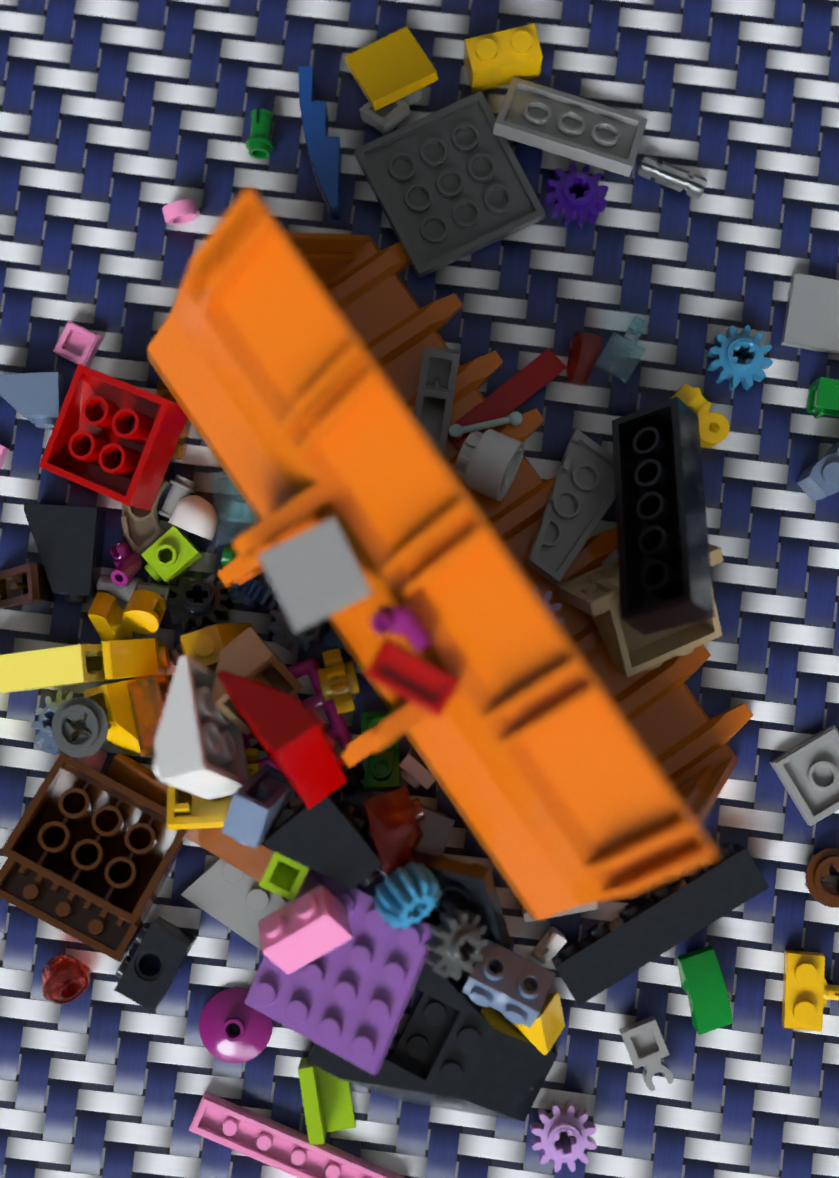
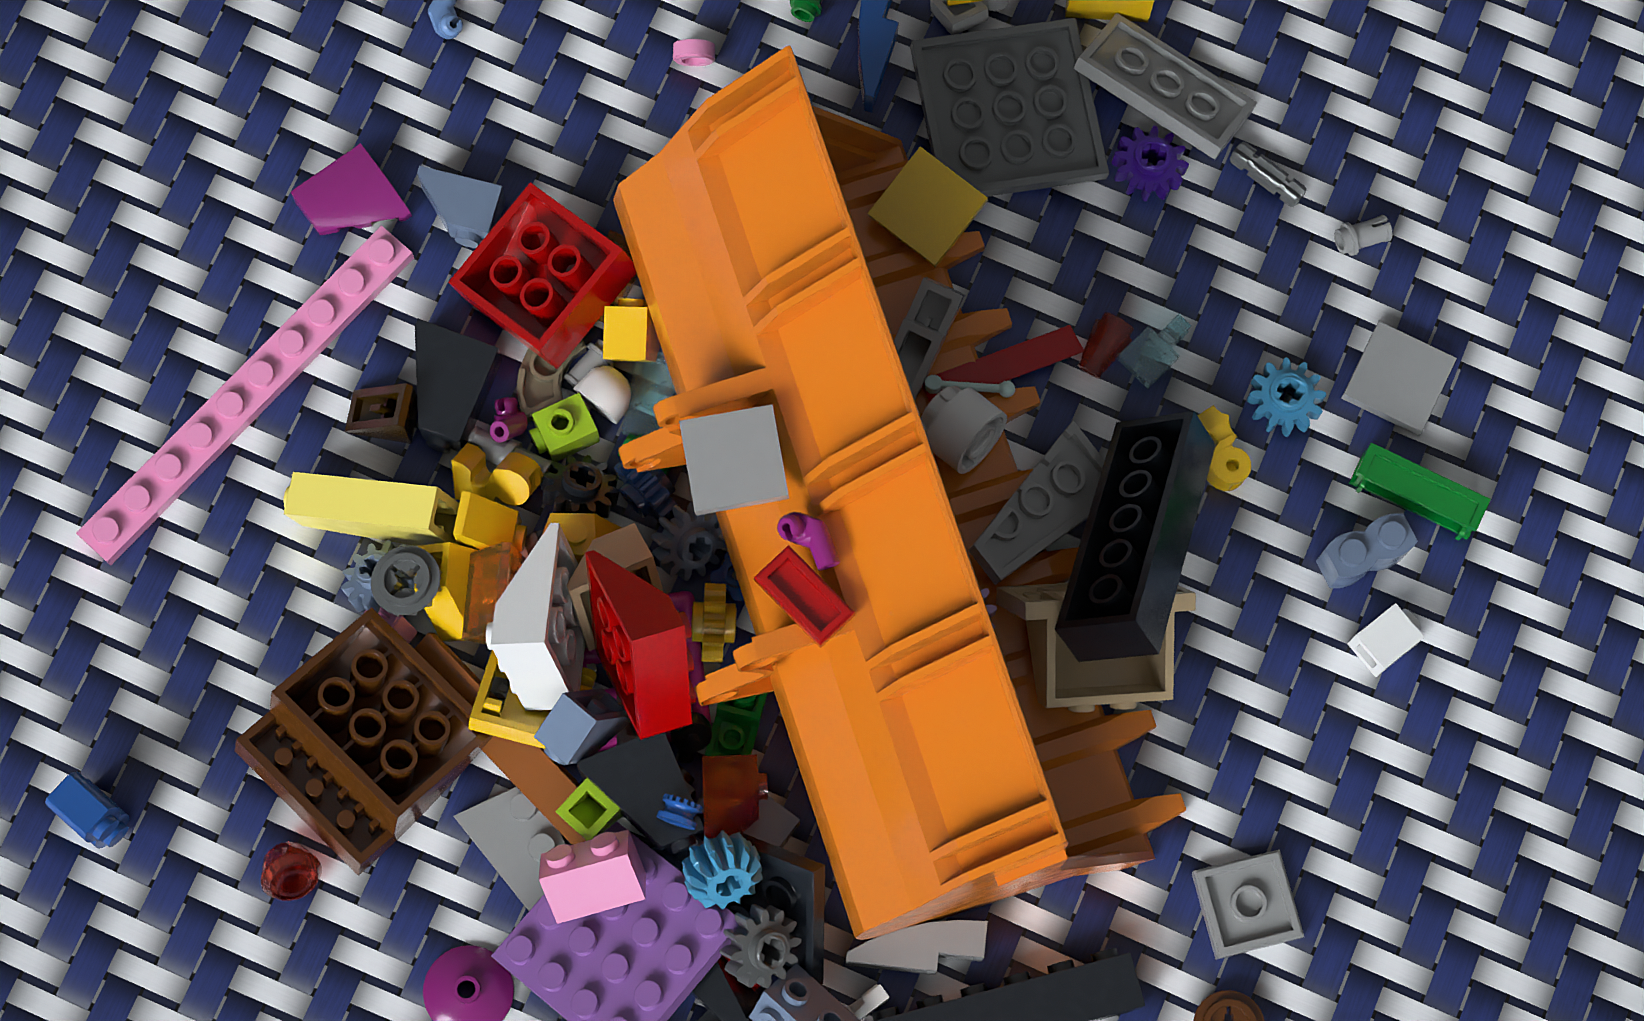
camera: 10 degrees right, 10 degrees down
bright pink tile [53,320,103,367] -> none
black brick [114,916,197,1012] -> none
light grey plate [399,752,436,790] -> none
none -> yellow slope [603,298,660,362]
none -> blue bush [656,794,703,830]
none -> yellow tile [867,147,988,268]
none -> light grey pin [1334,215,1392,256]

